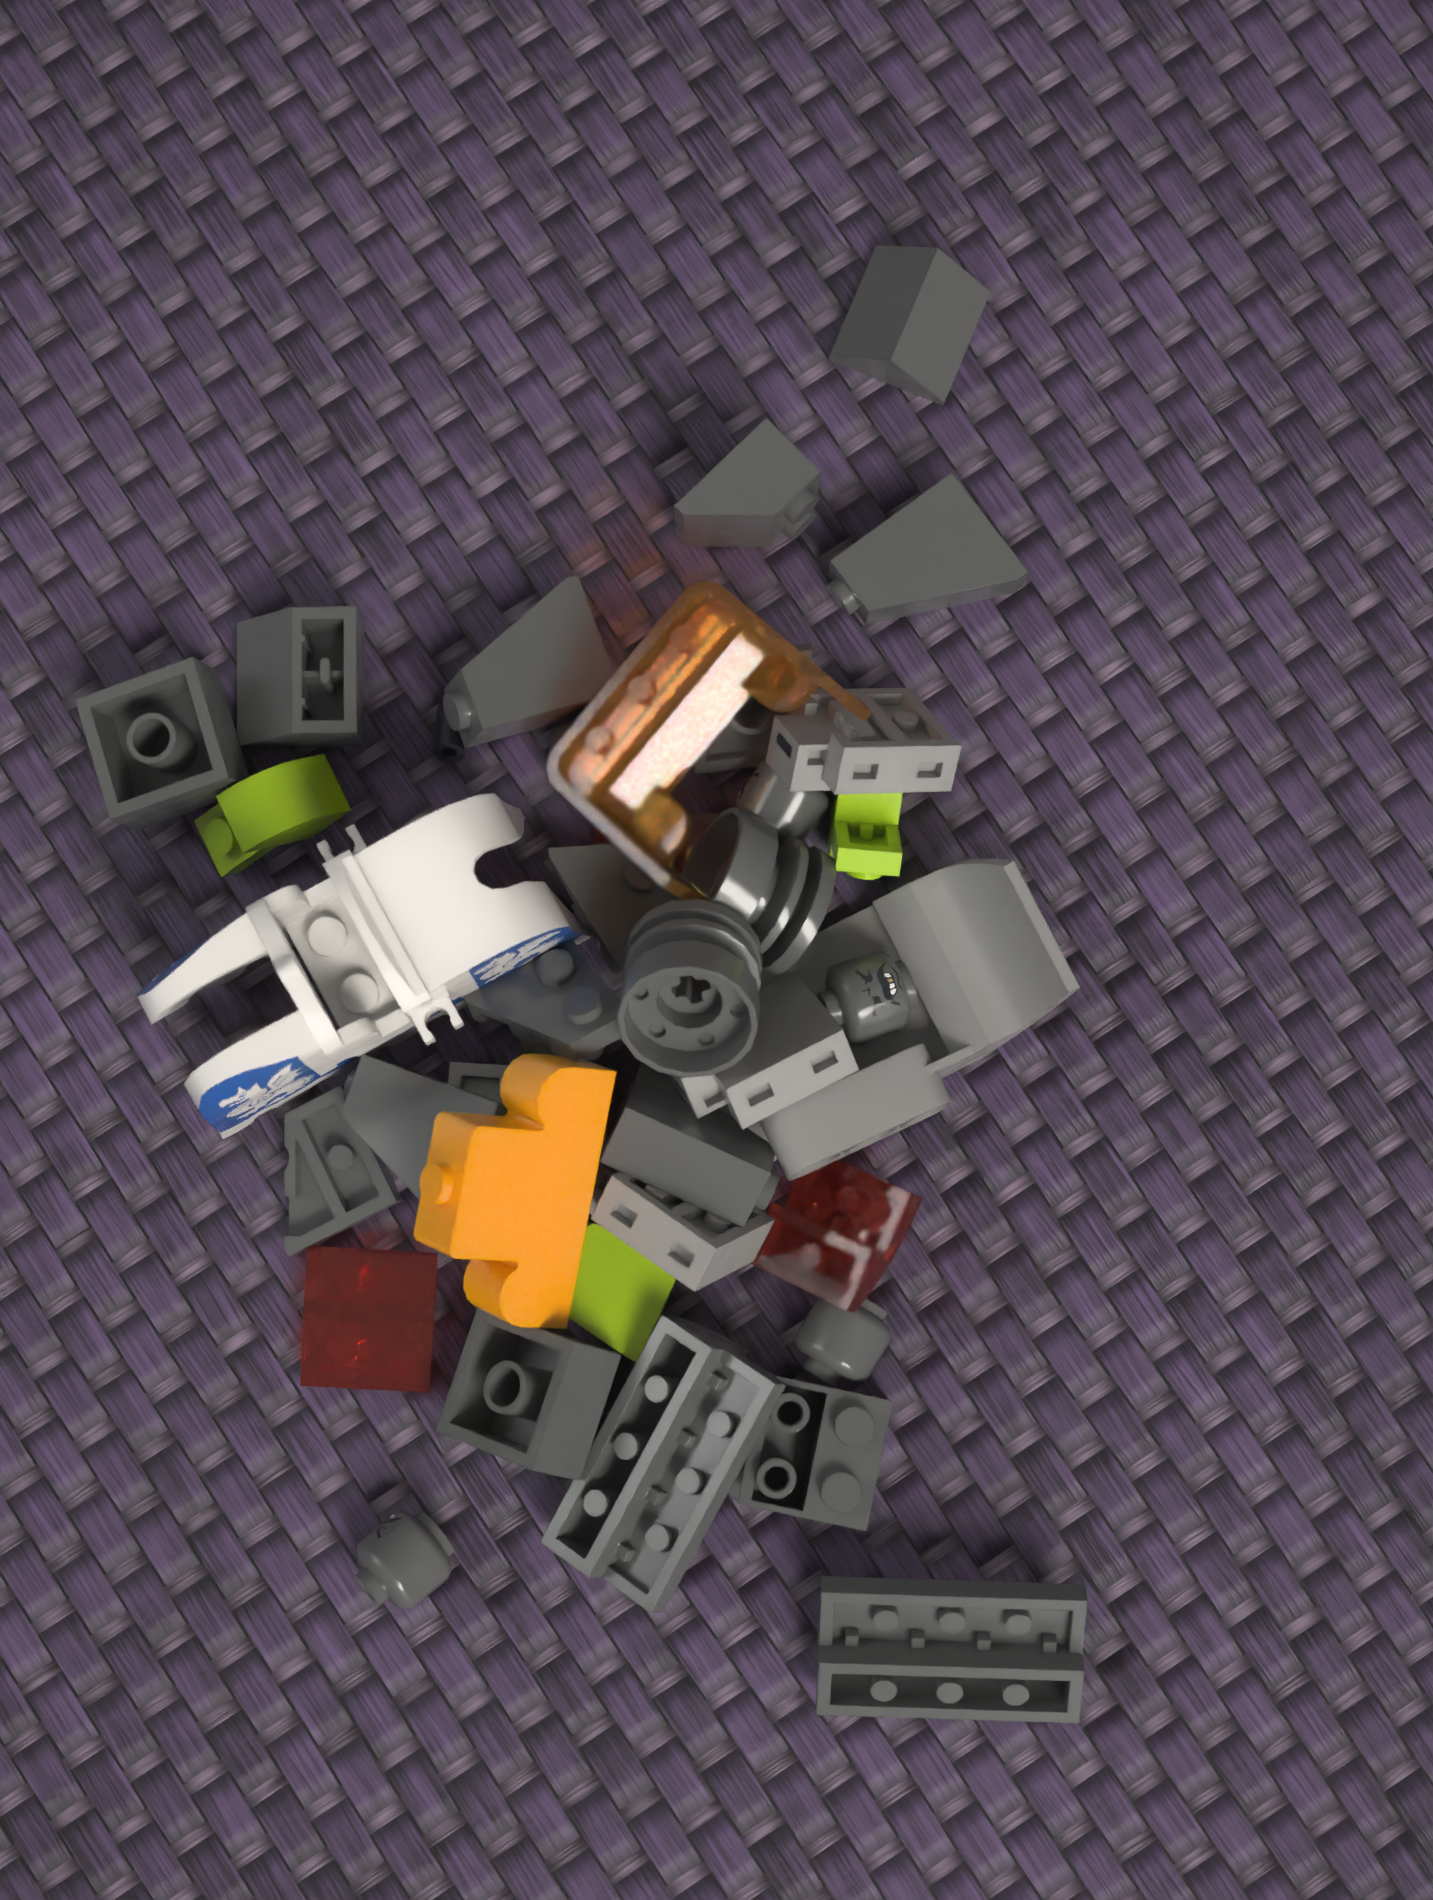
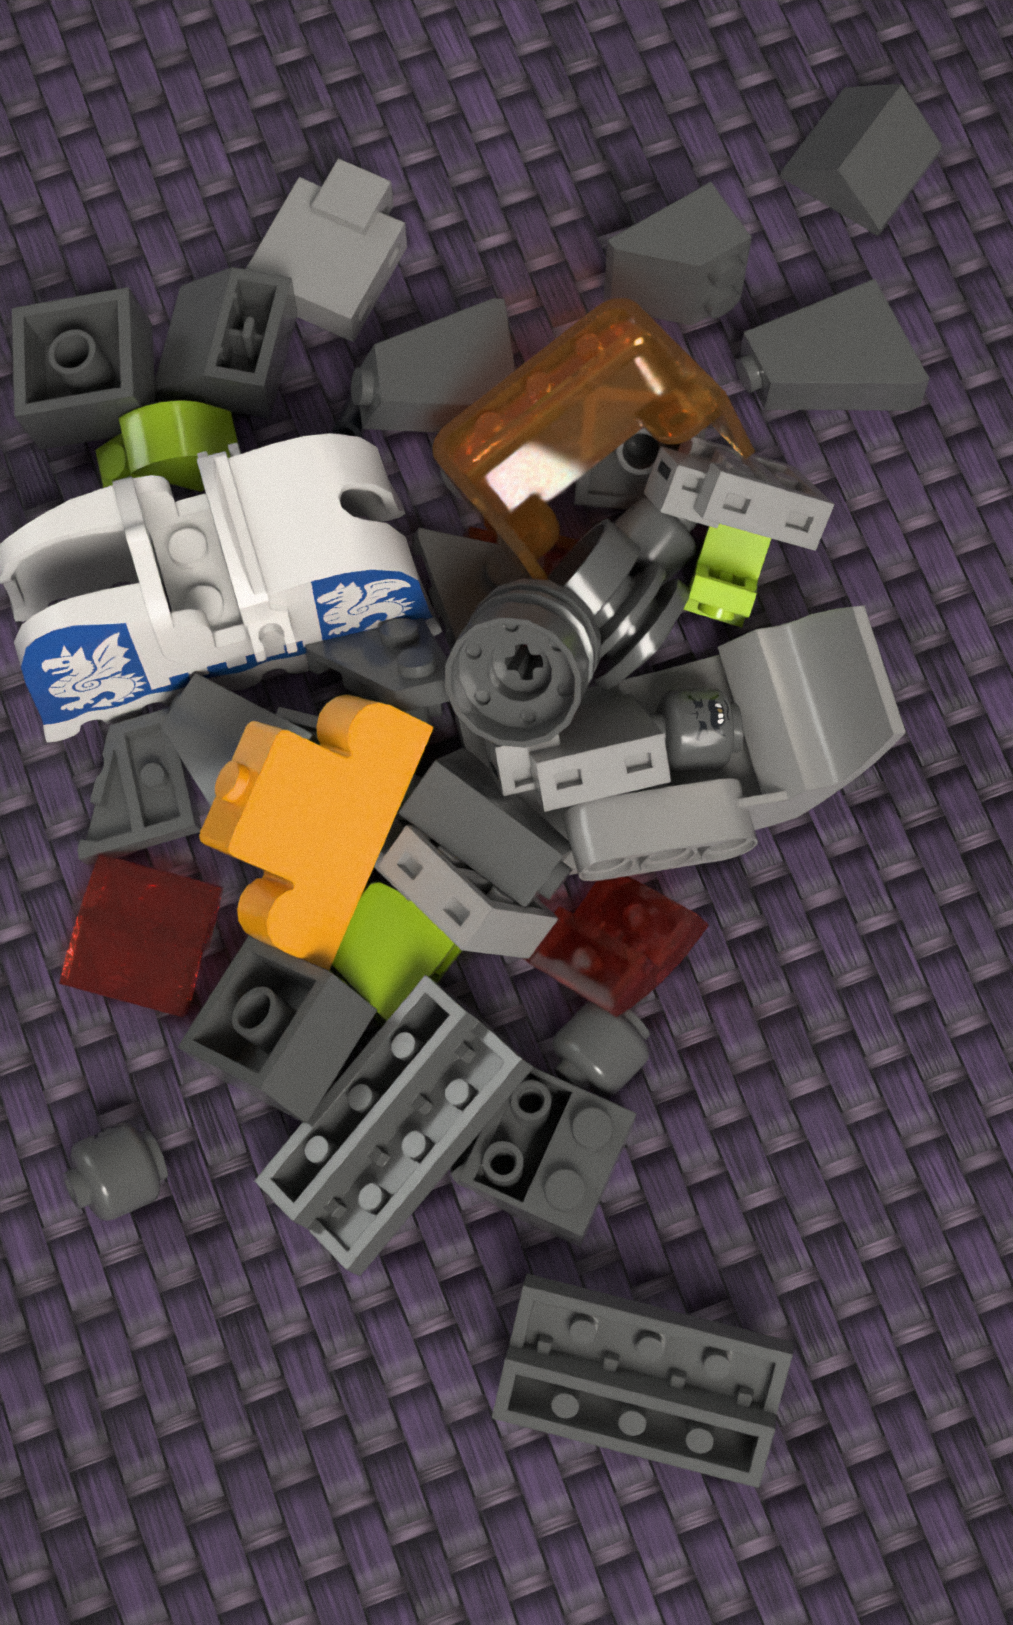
camera: 15 degrees right, 10 degrees down
none -> light grey piece [246,158,407,342]

